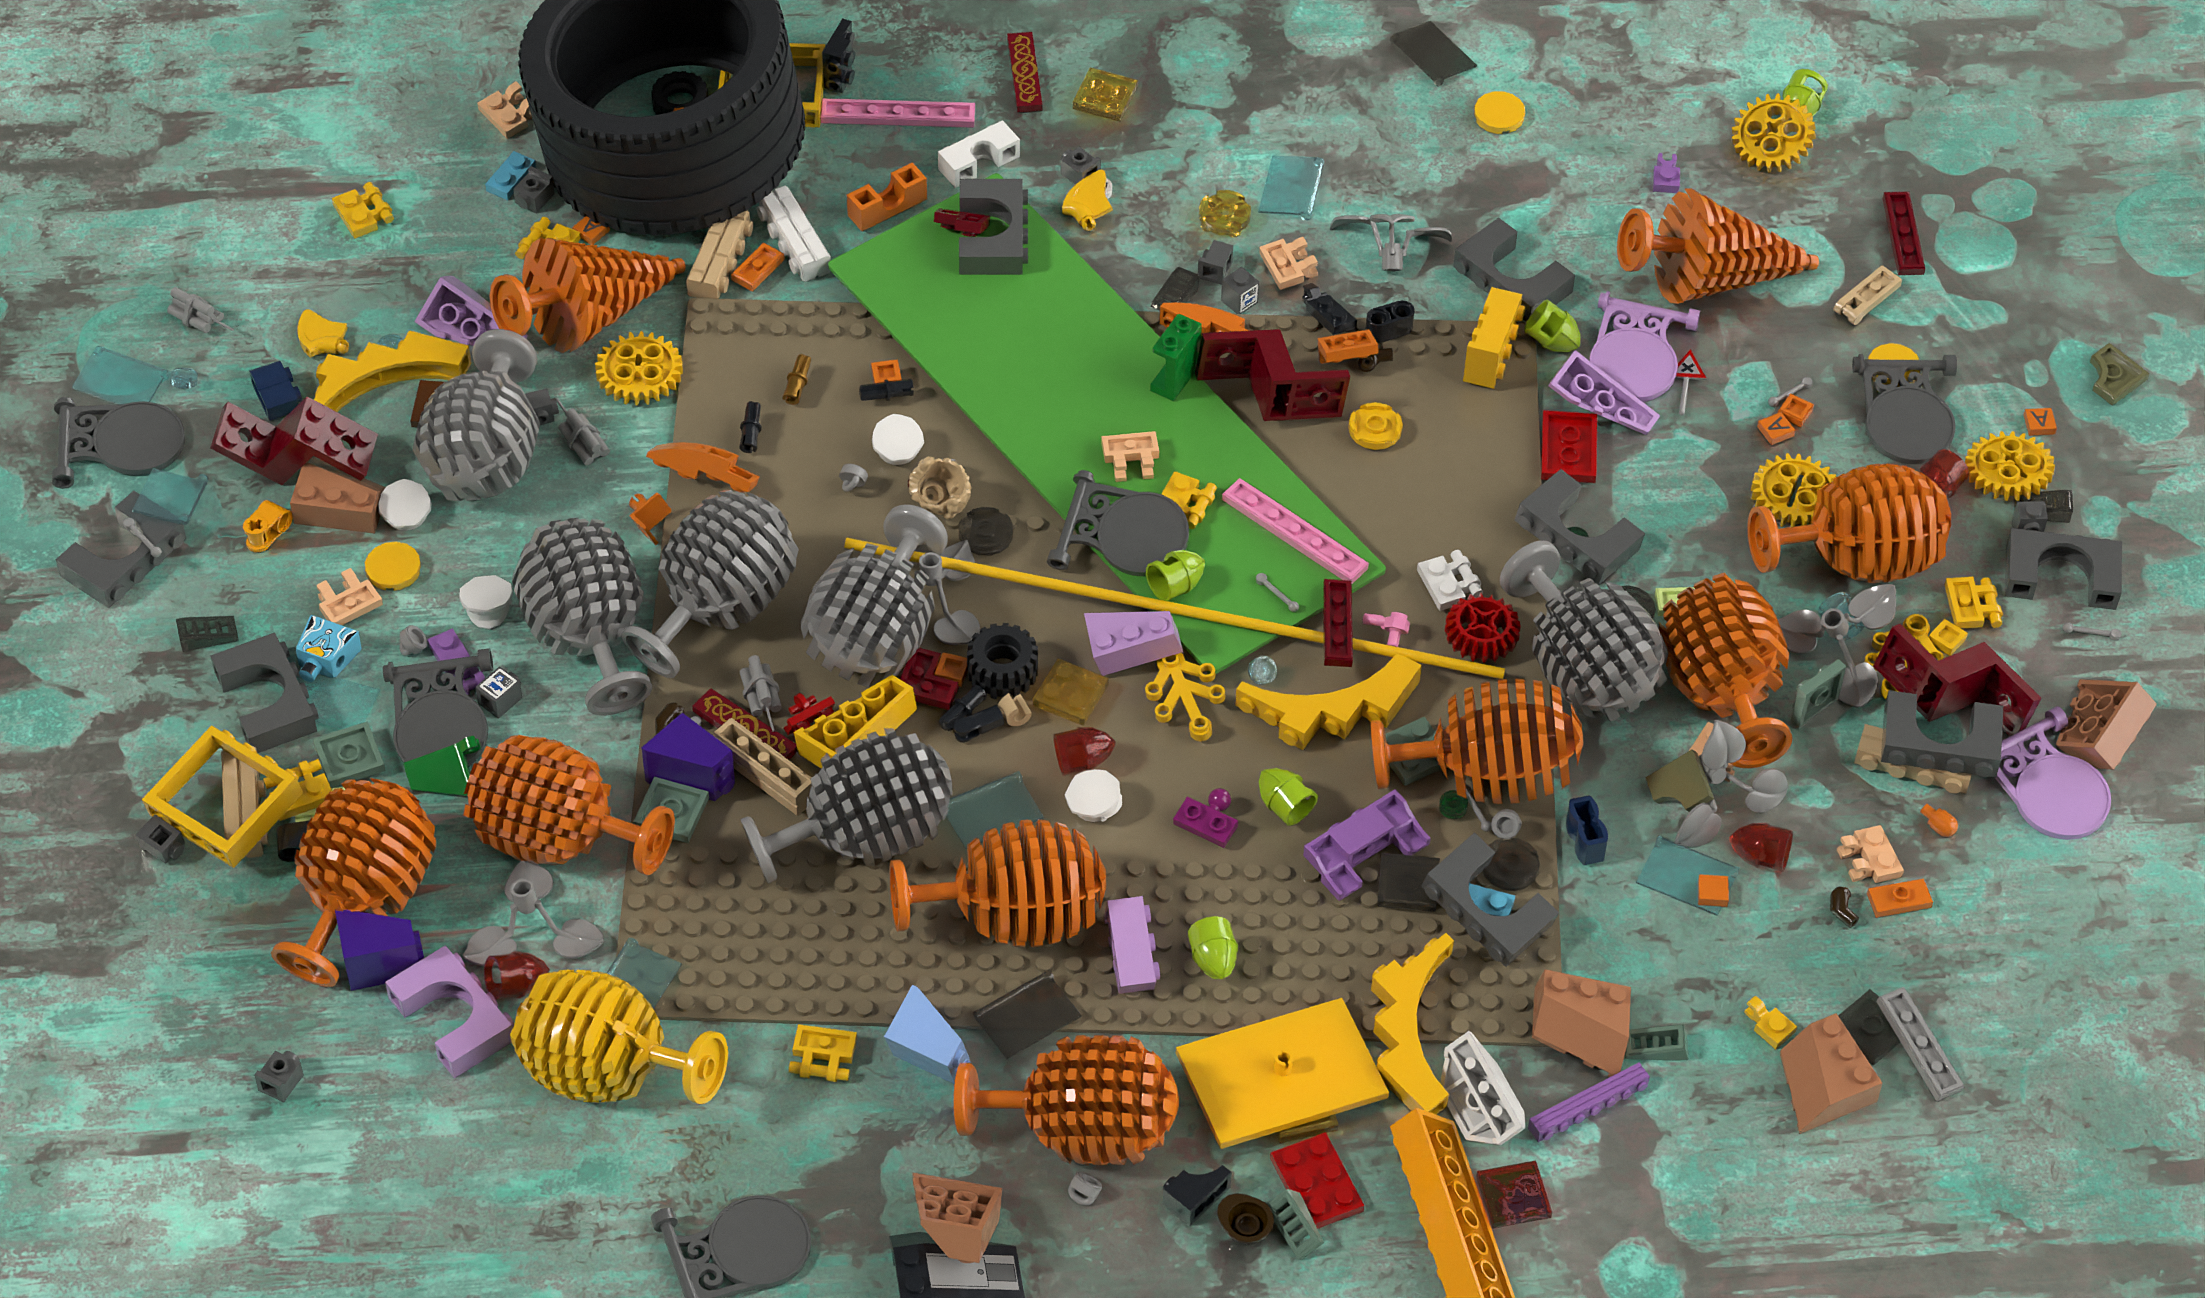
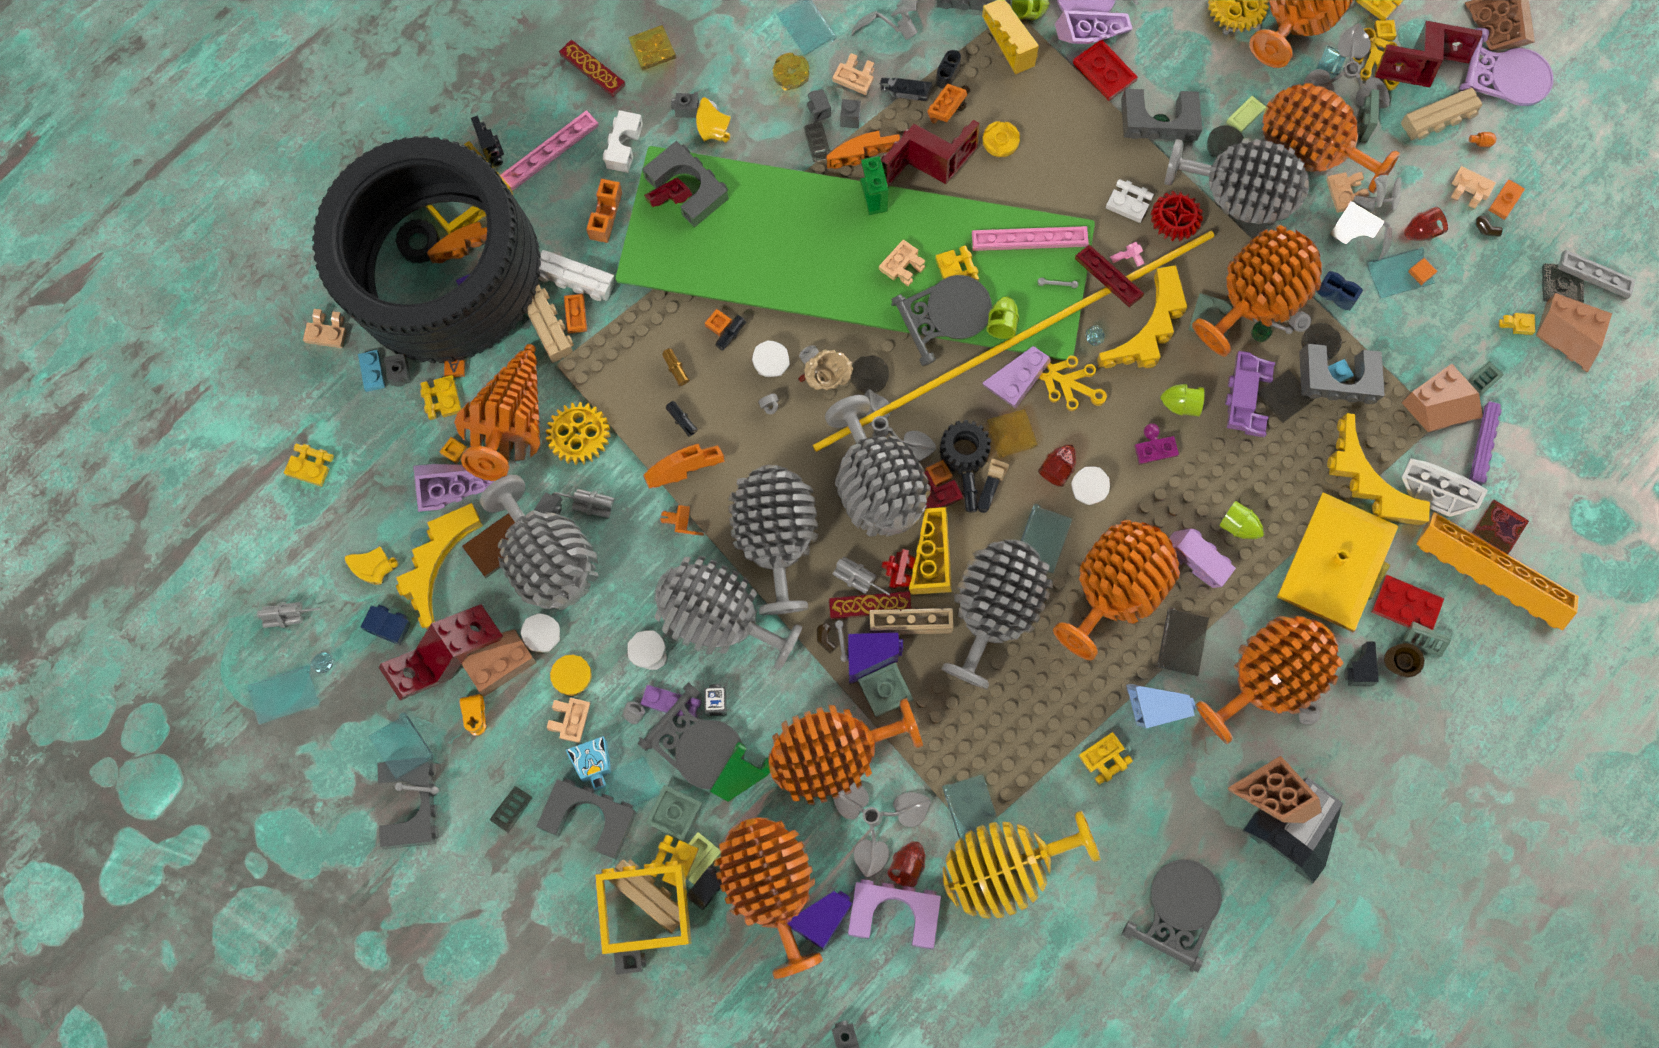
camera: 40 degrees left, 20 degrees up
dark grey piece [52,397,185,489] -> none
dark grey arch [1881,691,2003,778] -> none

